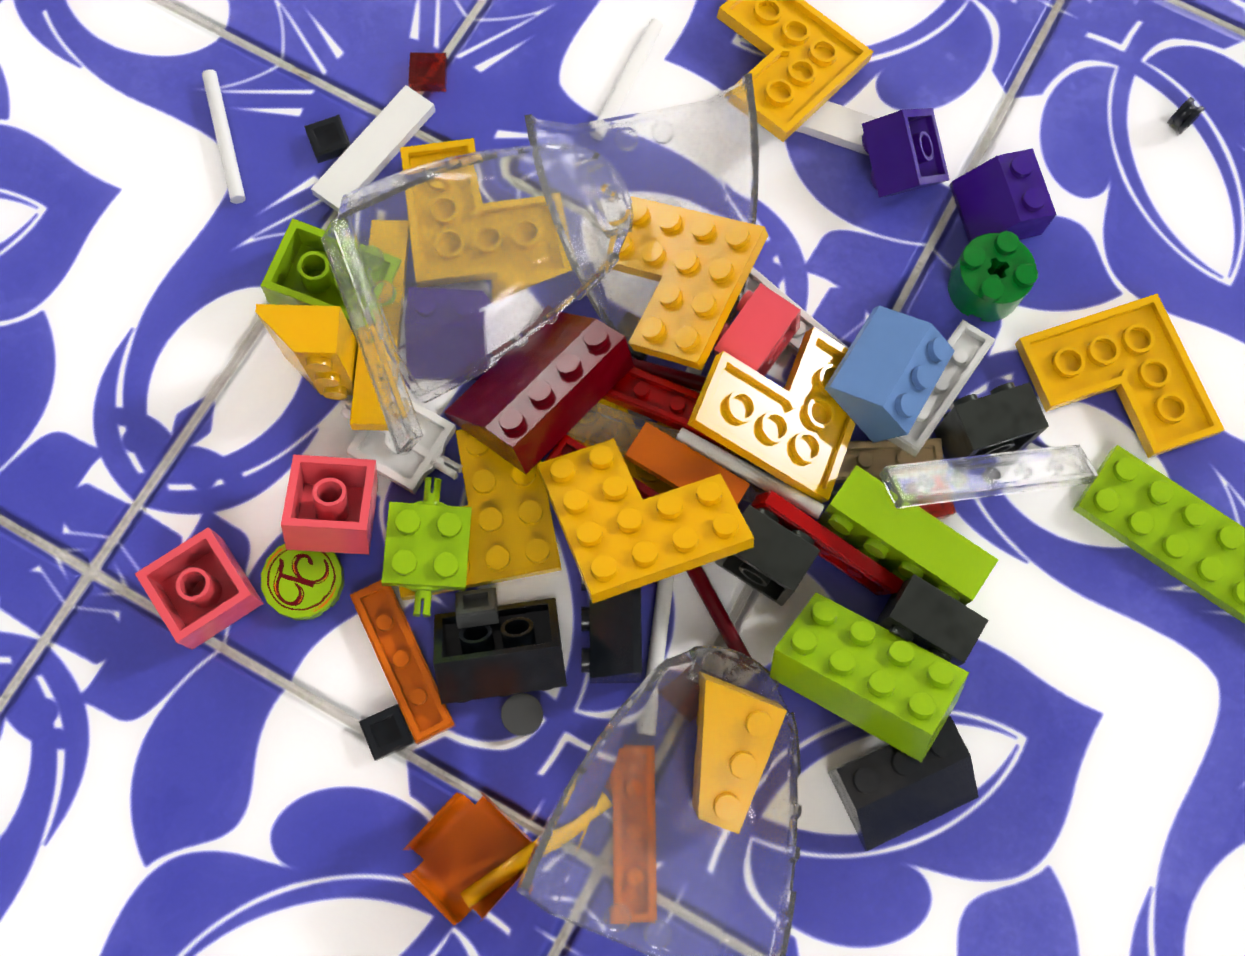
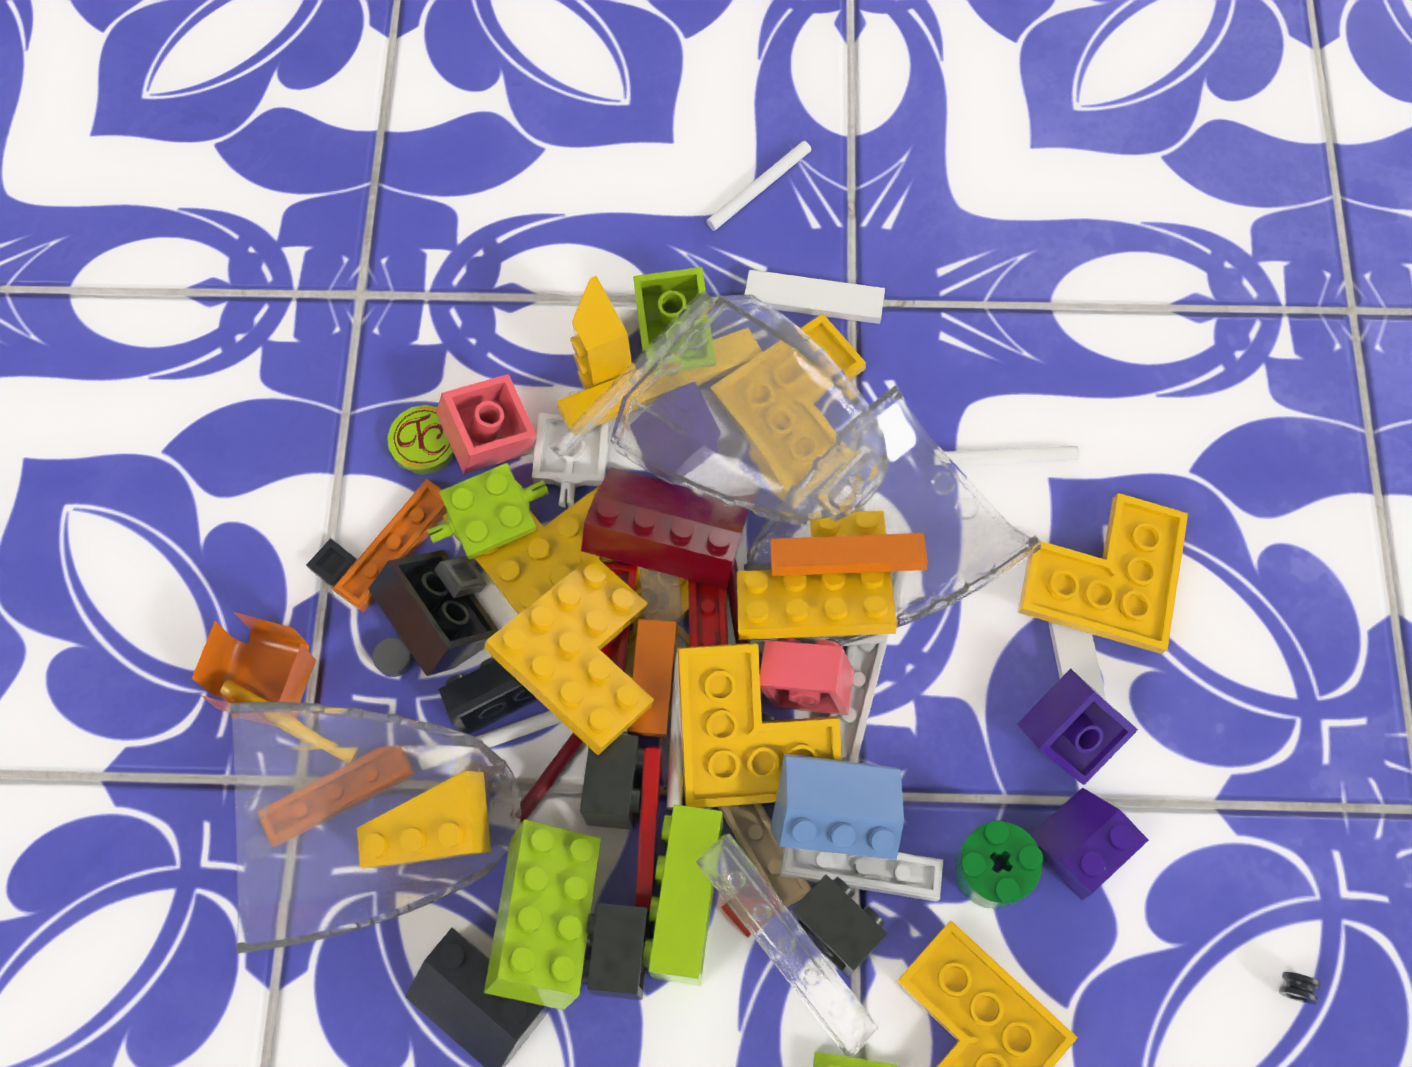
camera: 70 degrees right, 5 degrees down
coral brick [135,527,264,650] -> none
black tile [304,115,351,163] -> none
clear red tile [409,53,448,92] -> none
none -> orange tile [770,533,928,576]

